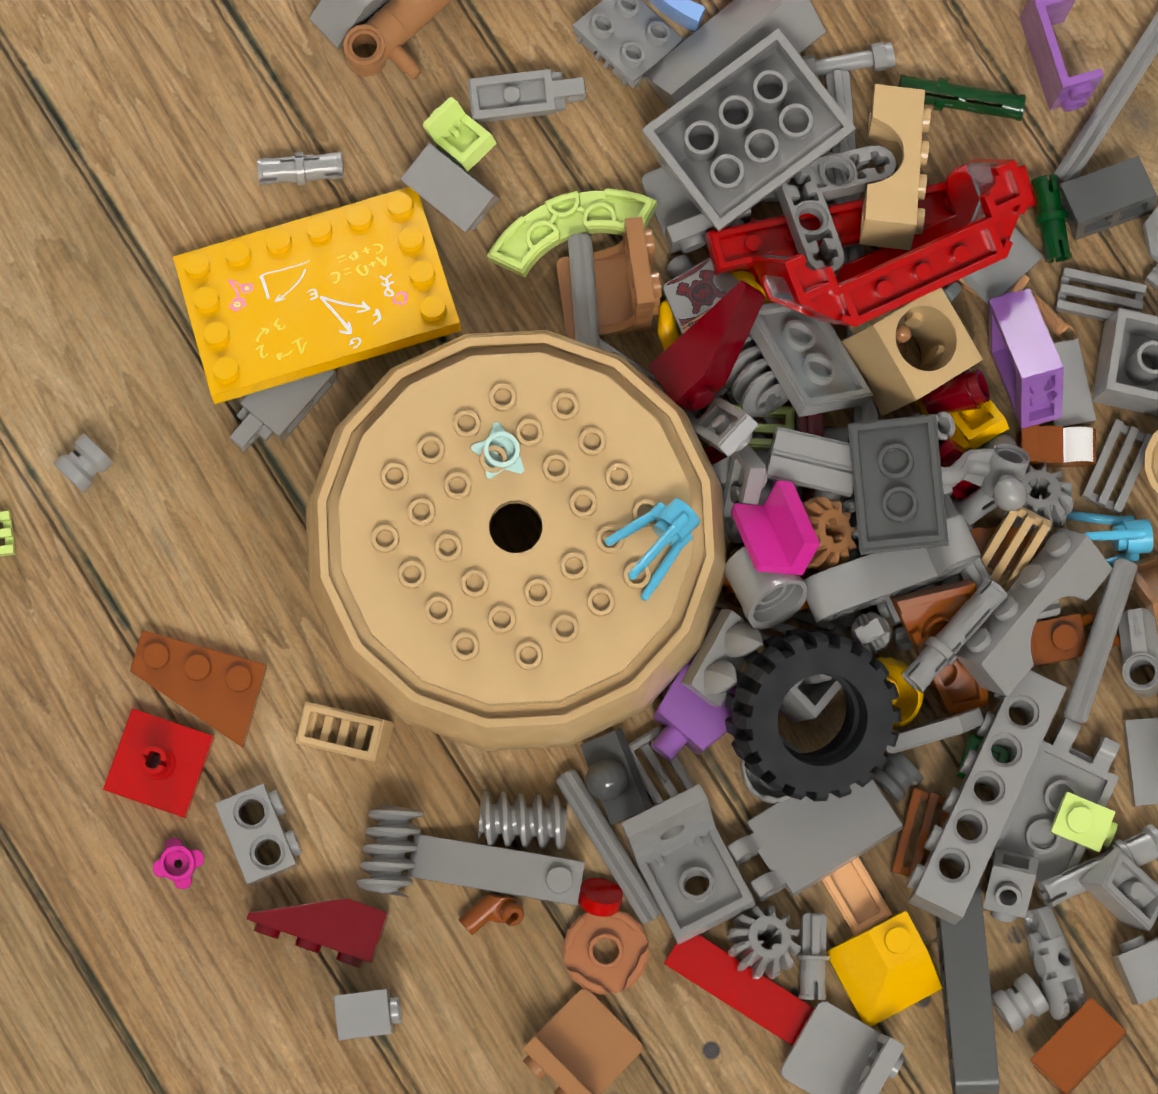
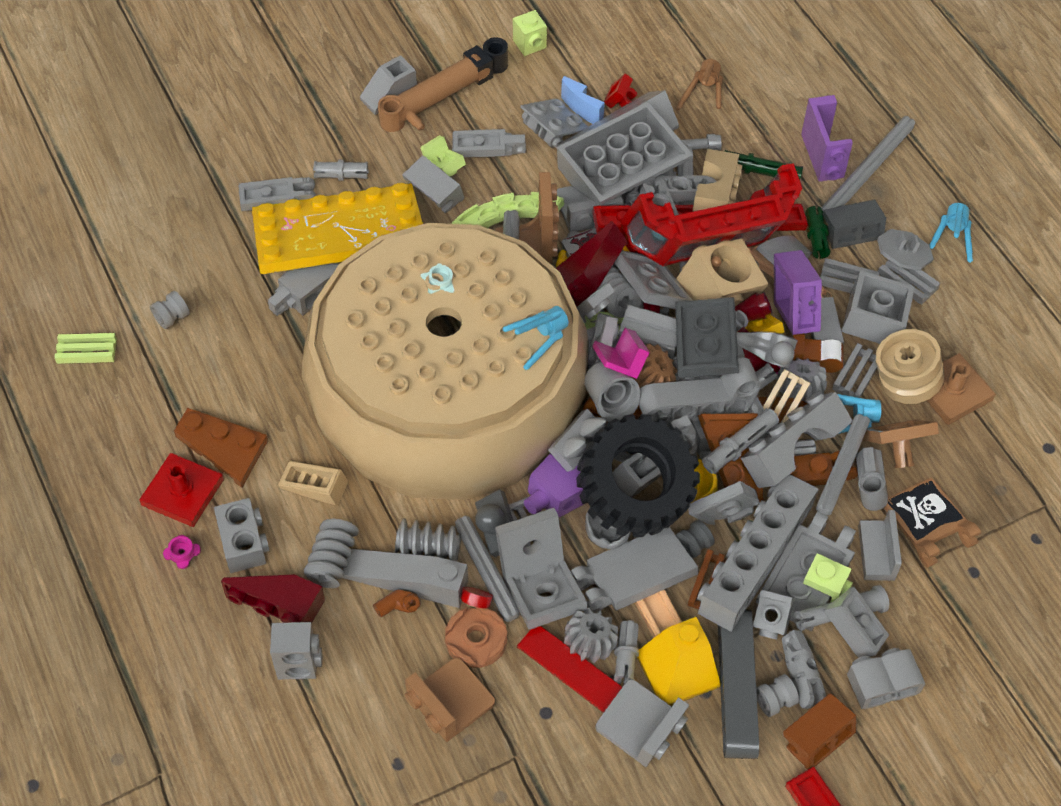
camera: 10 degrees right, 25 degrees down
none -> light grey hinge [238,177,316,211]

